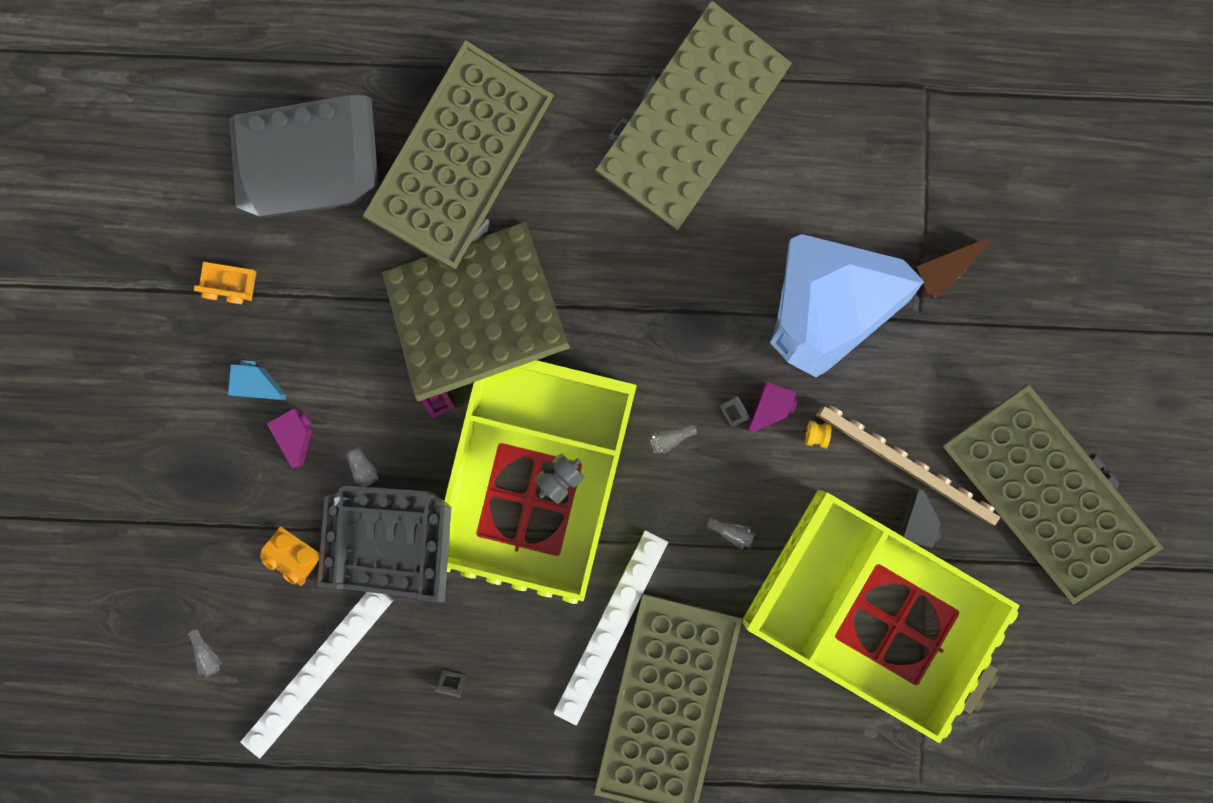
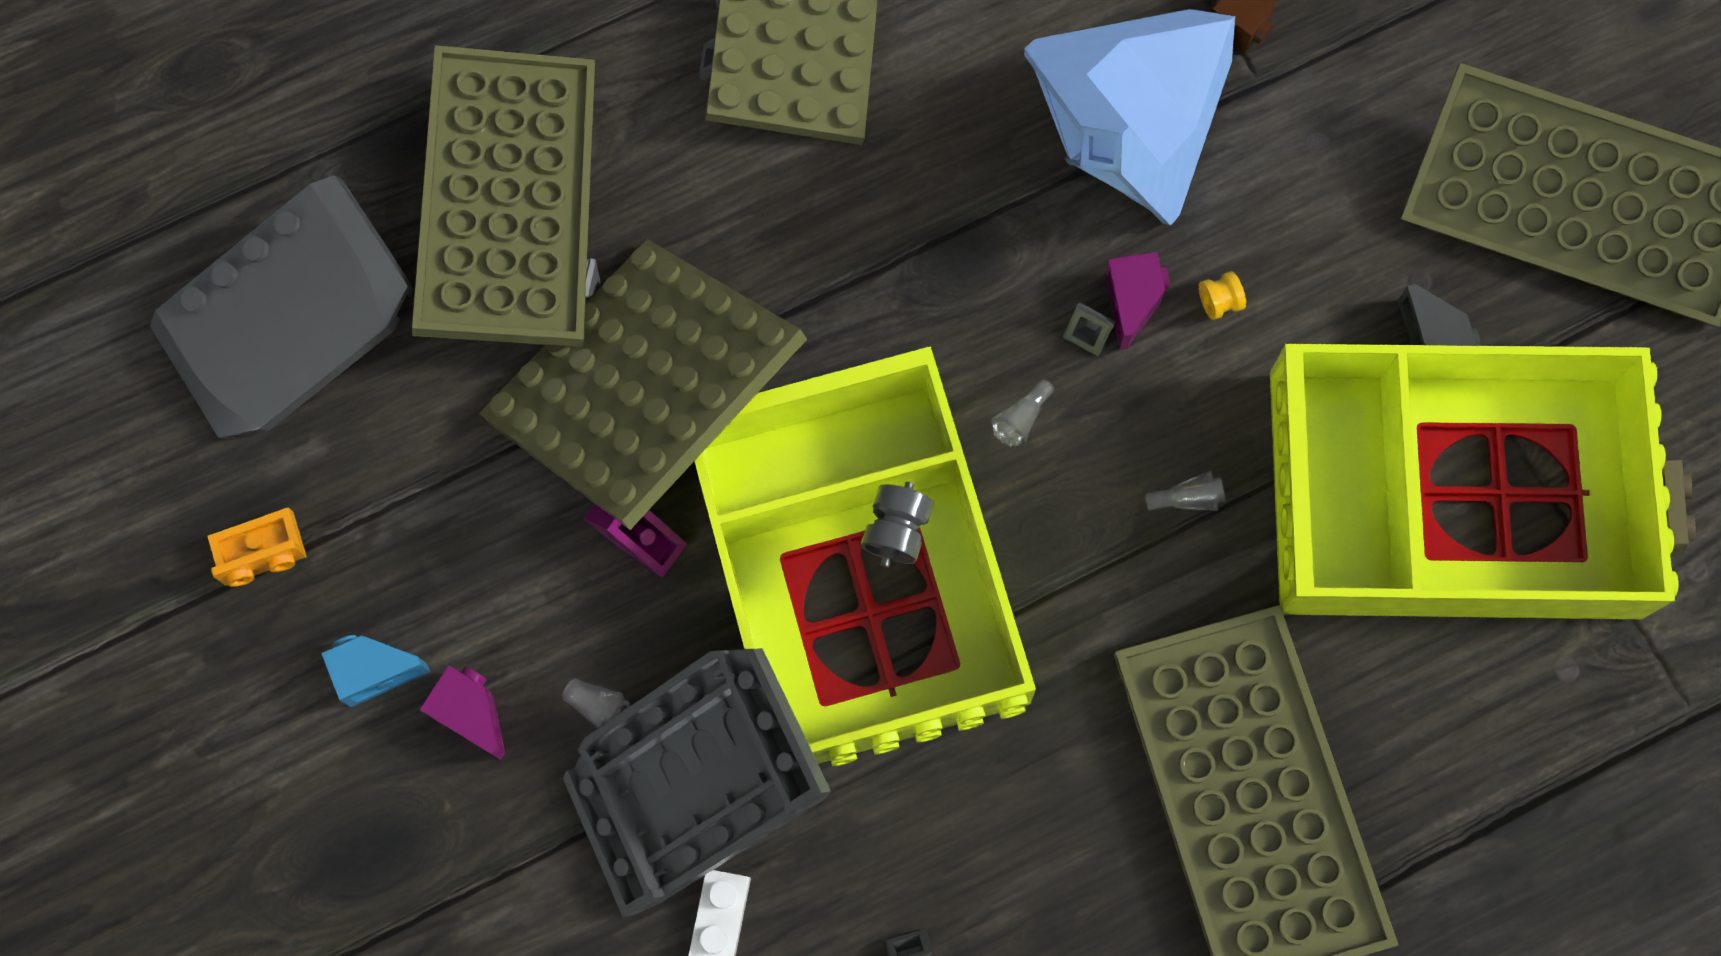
camera: 25 degrees left, 15 degrees down
light orange bracket [260,526,320,586] -> none
white plate [554,530,668,726] -> none
tan plate [815,405,1000,526] -> none

